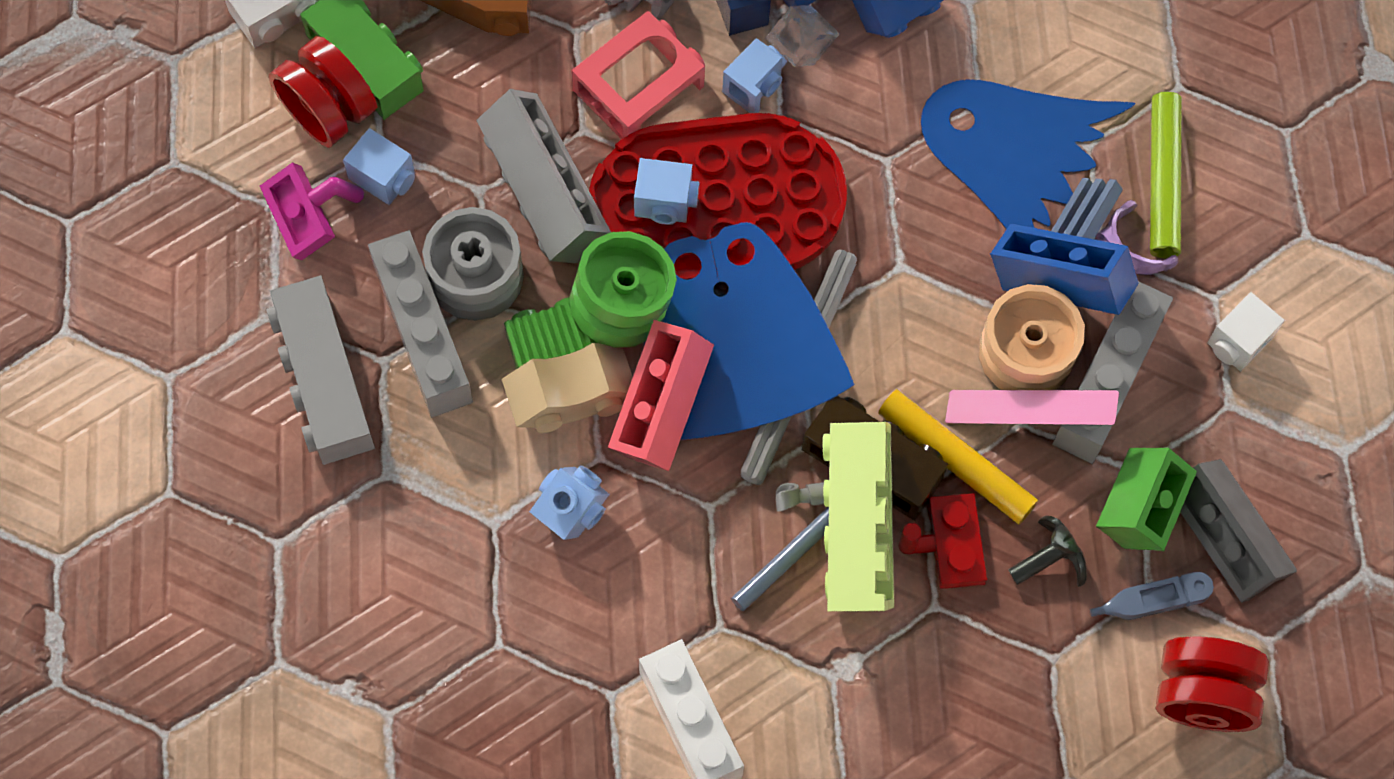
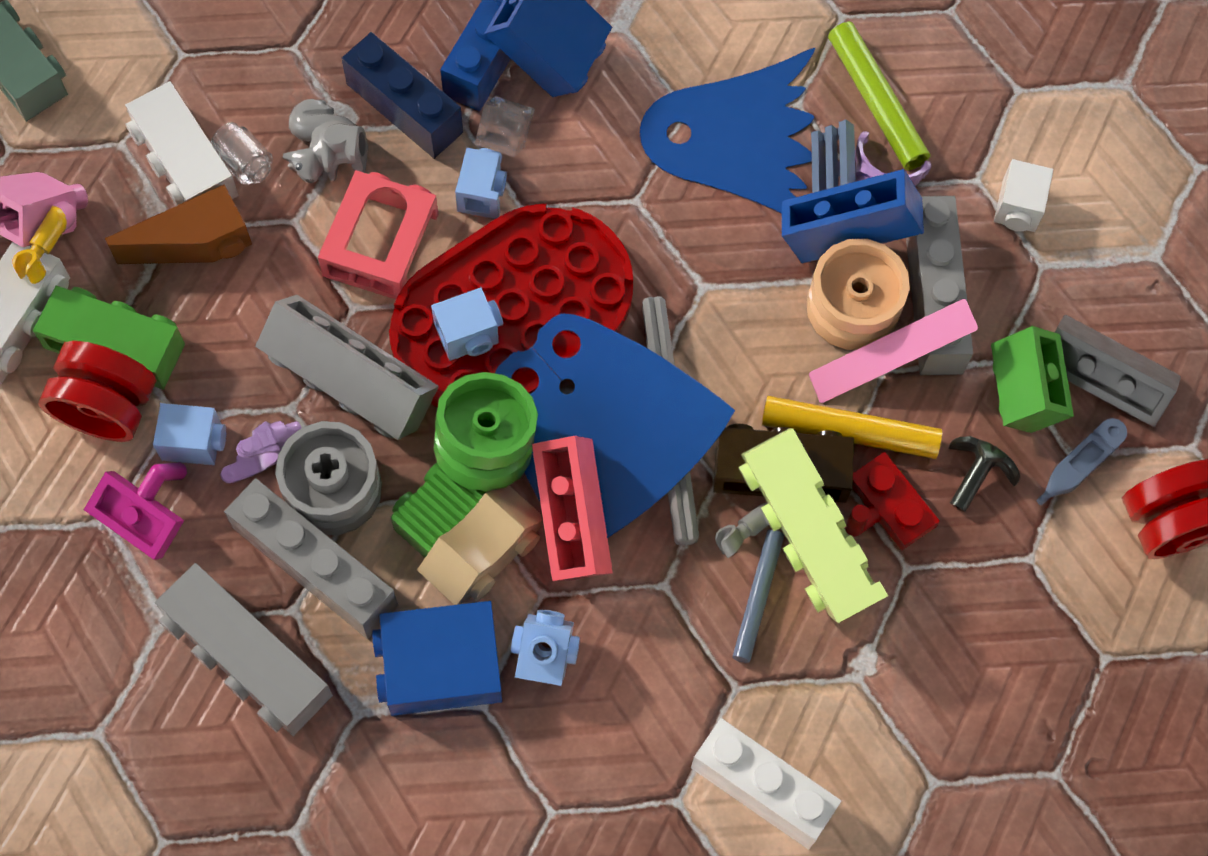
camera: 30 degrees left, 0 degrees up
none -> lavender helmet [220,421,302,483]
none -> blue brick [372,601,503,716]

